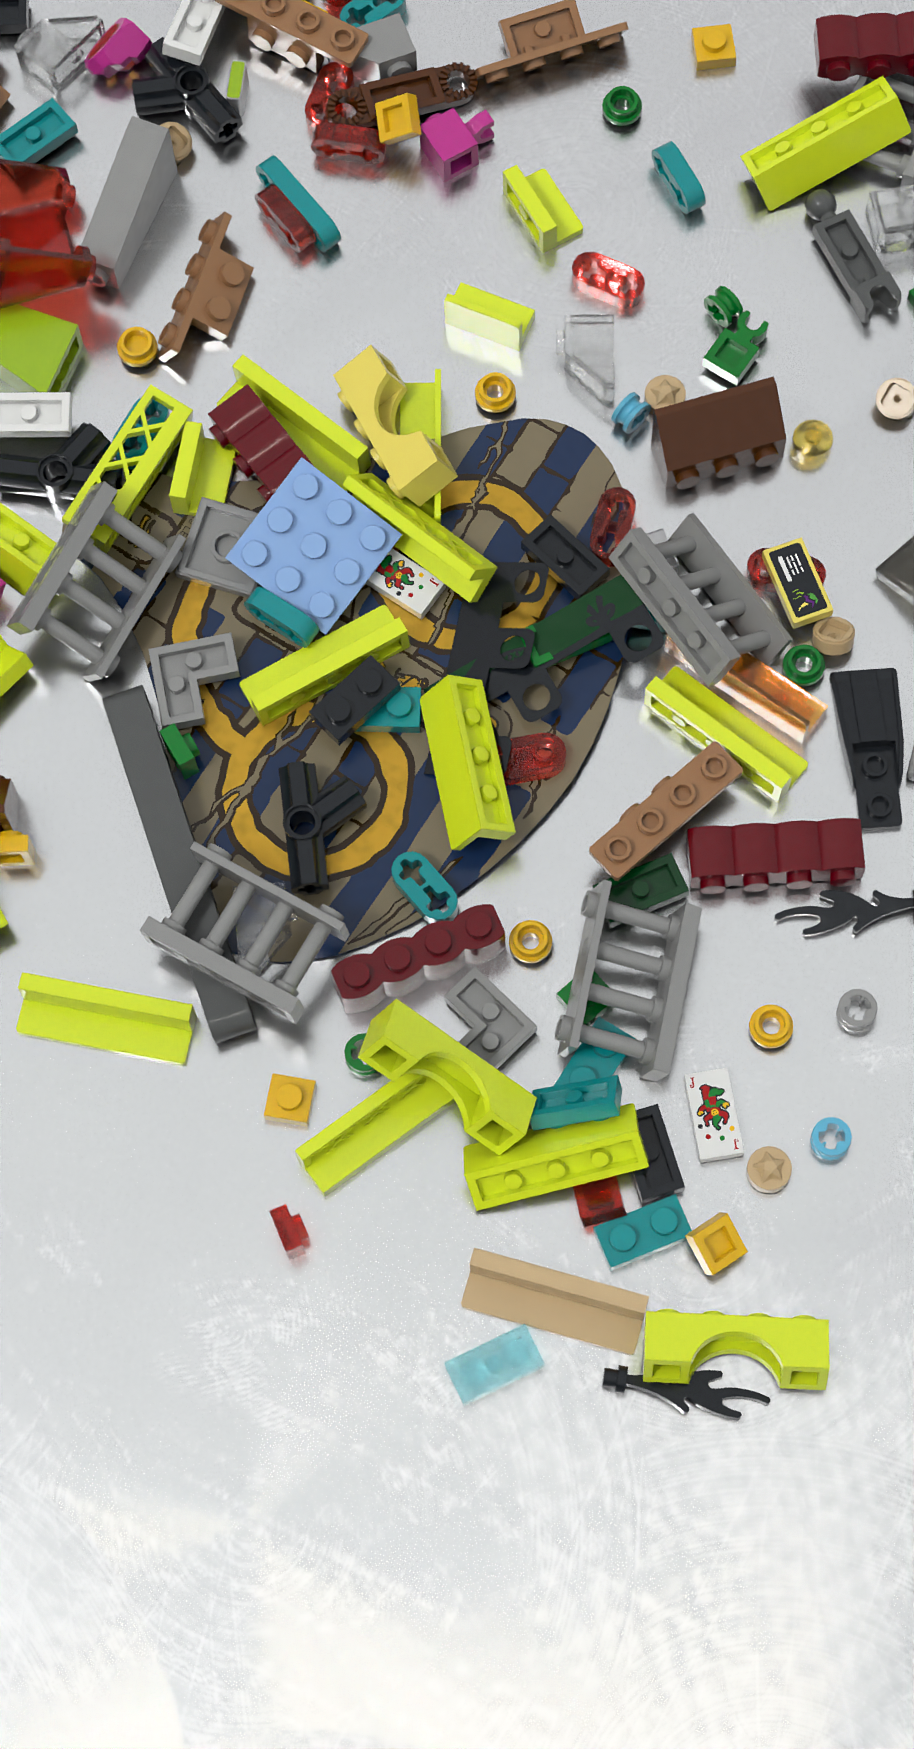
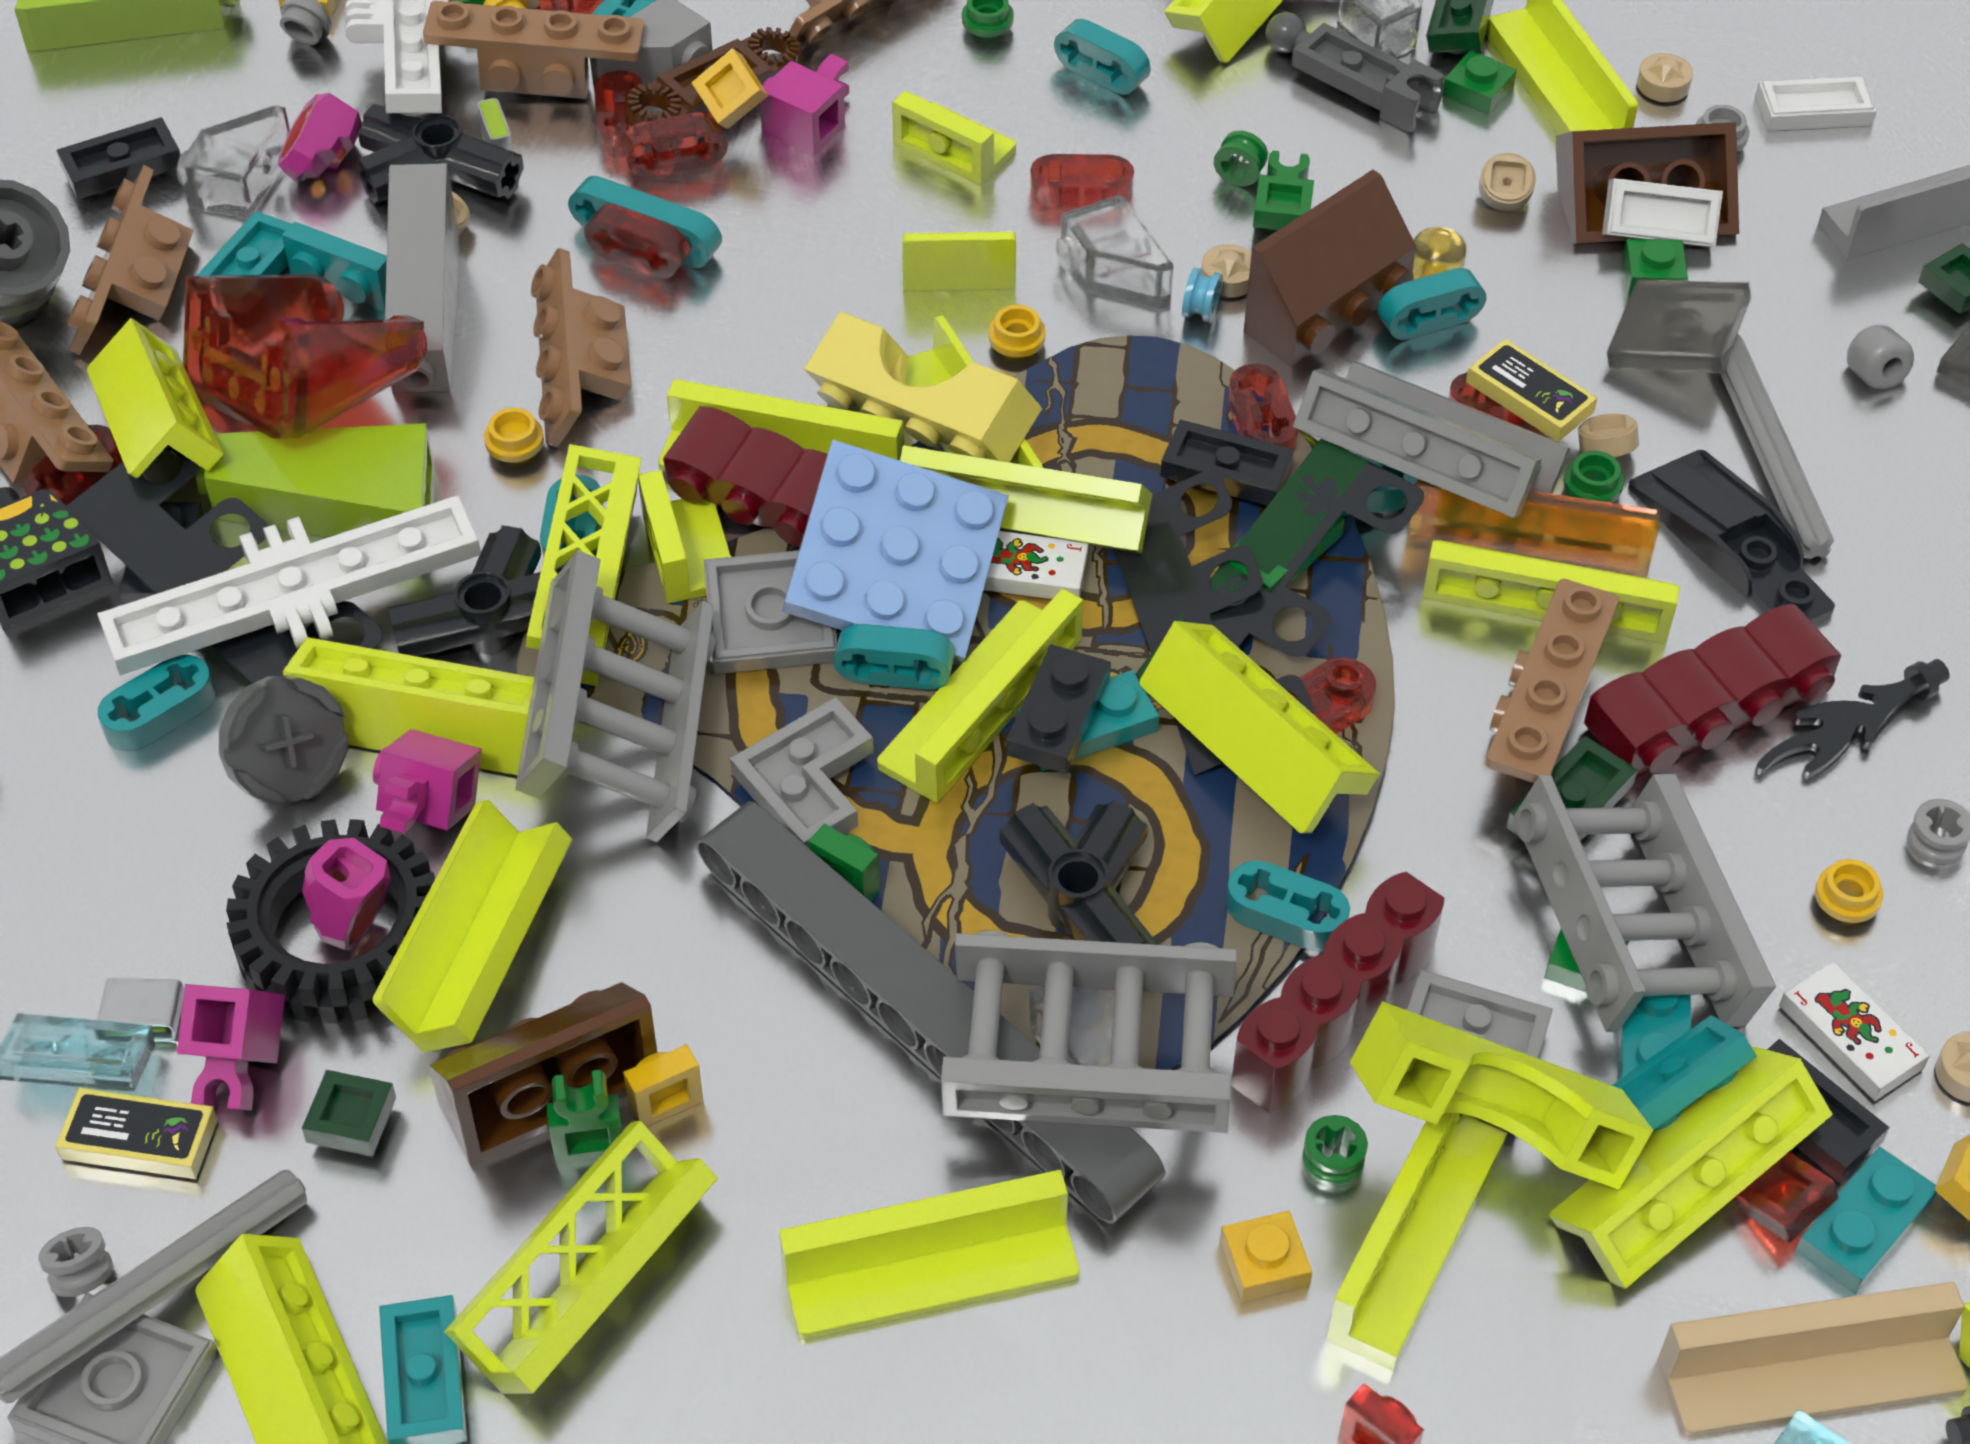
camera: 30 degrees left, 20 degrees down
yellow plate [509,920,552,963] -> none
none -> teal plate [282,221,387,312]
none -> teal beam [1377,268,1487,340]

